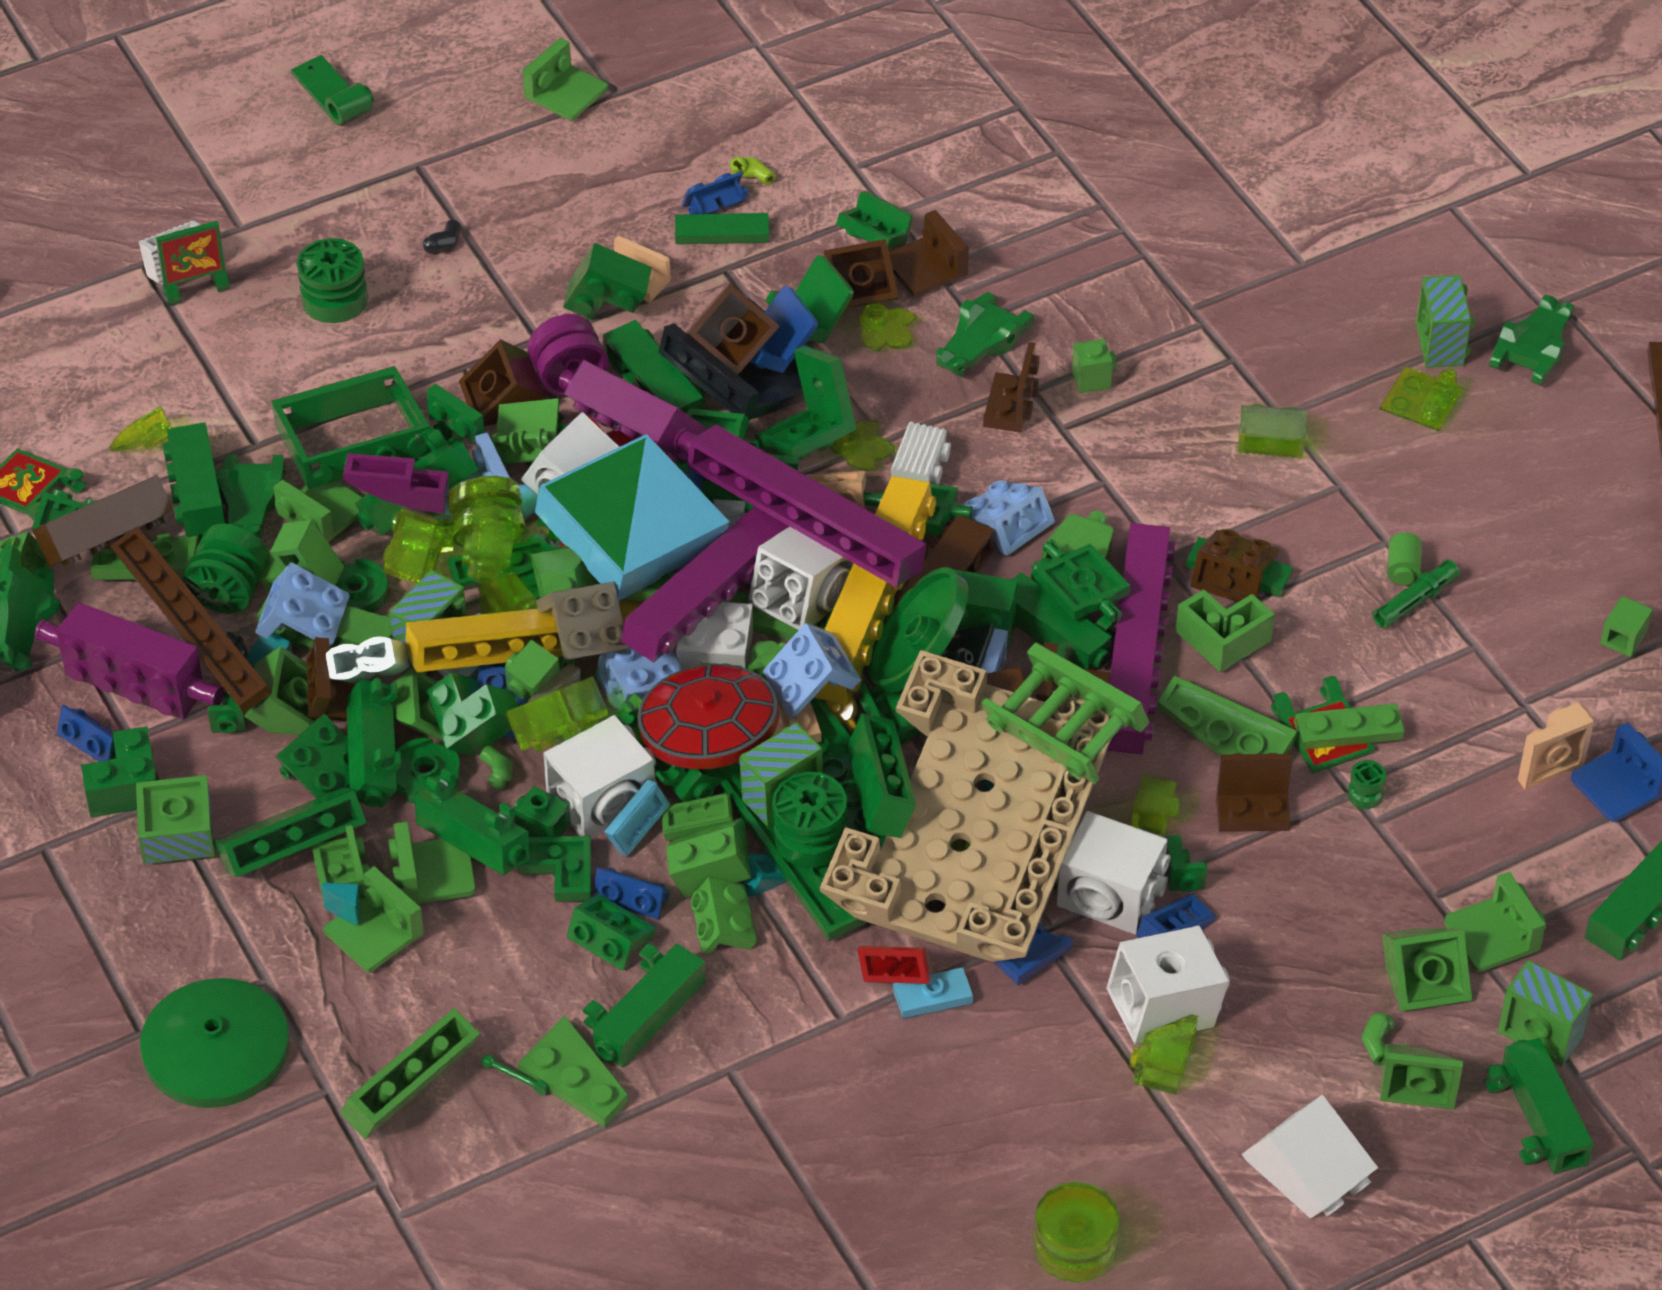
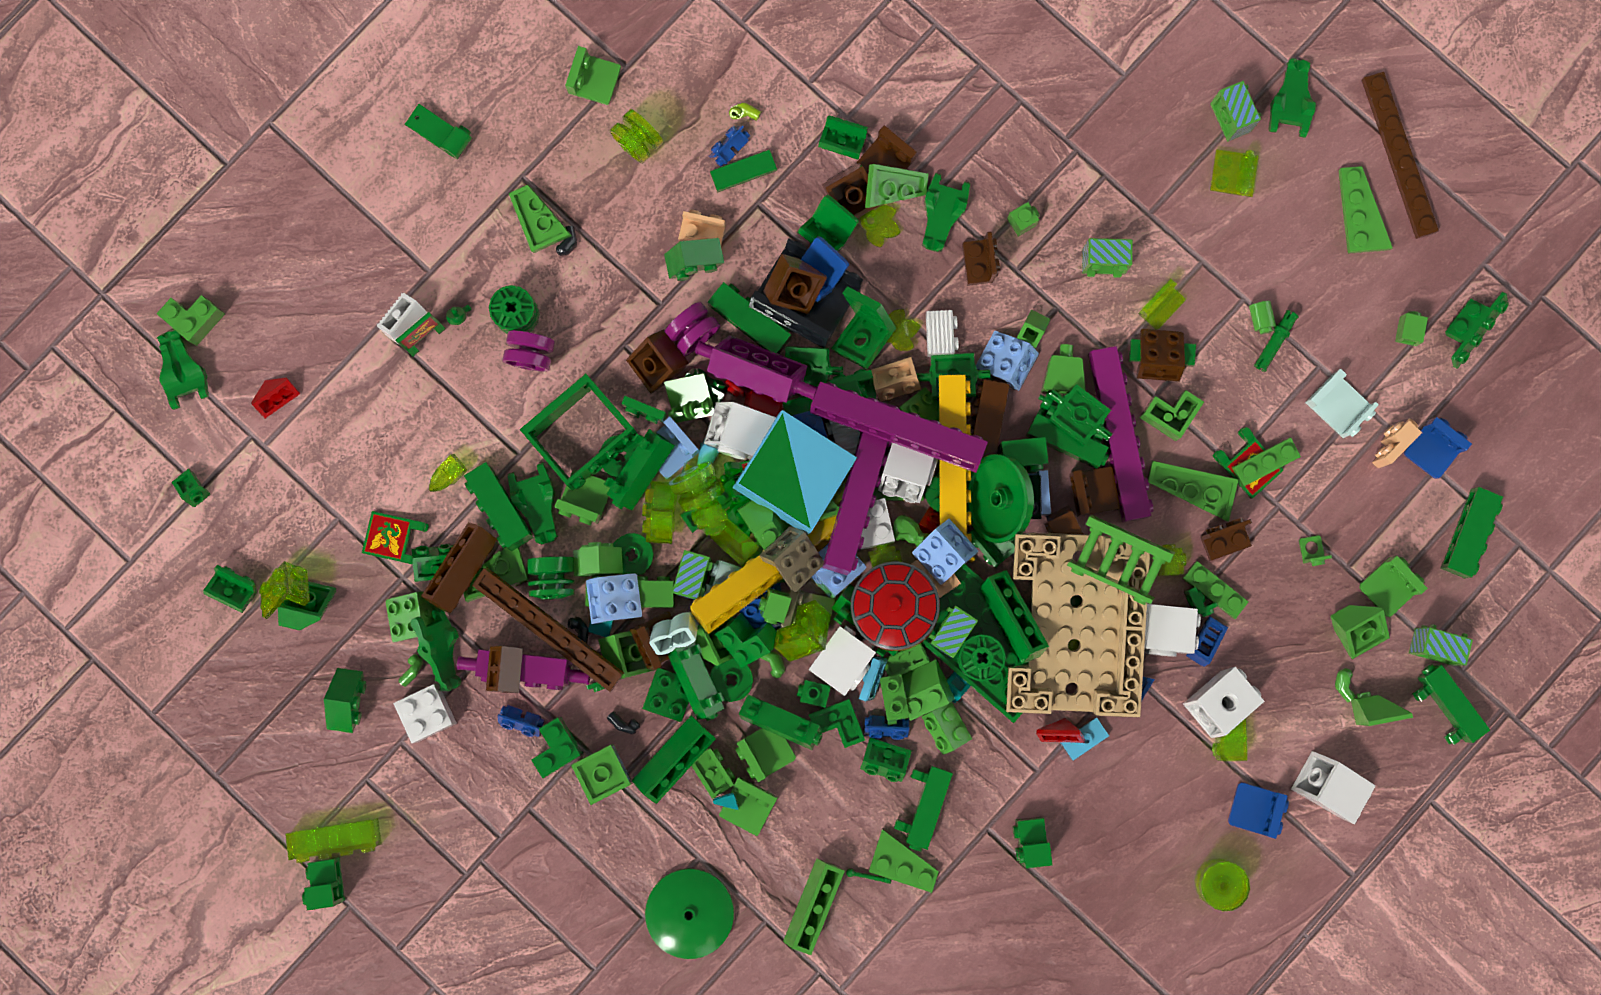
camera: 15 degrees left, 35 degrees up
magenta slope [343,453,449,514] -> none
clear neon green brick [1237,404,1307,459] -> none
green wheel [1348,760,1386,809] -> none
none -> green piece [446,305,472,325]
none -> reddish brown hinge [486,646,523,693]
none -> magenta wheel [502,330,555,372]
none -> bright green wing [509,185,572,253]
none -> black arm [607,711,640,735]
none -> clear neon green wheel [609,109,664,164]
none -> bright green wing [865,164,928,208]
none -> bright green bracket [880,674,909,726]
none -> green brick [1012,817,1053,869]
none -> bright green brick [1017,309,1050,348]
none -> bright green container [1082,238,1133,278]
none -> clear neon green panel [1138,279,1186,330]
none -> bright green plate [1182,561,1249,619]
none -> blue bracket [1228,782,1289,839]
none -> bright green bracket [1299,535,1332,566]
none -> light aqua panel [1305,369,1379,438]
none -> bright green wing [1338,166,1393,254]

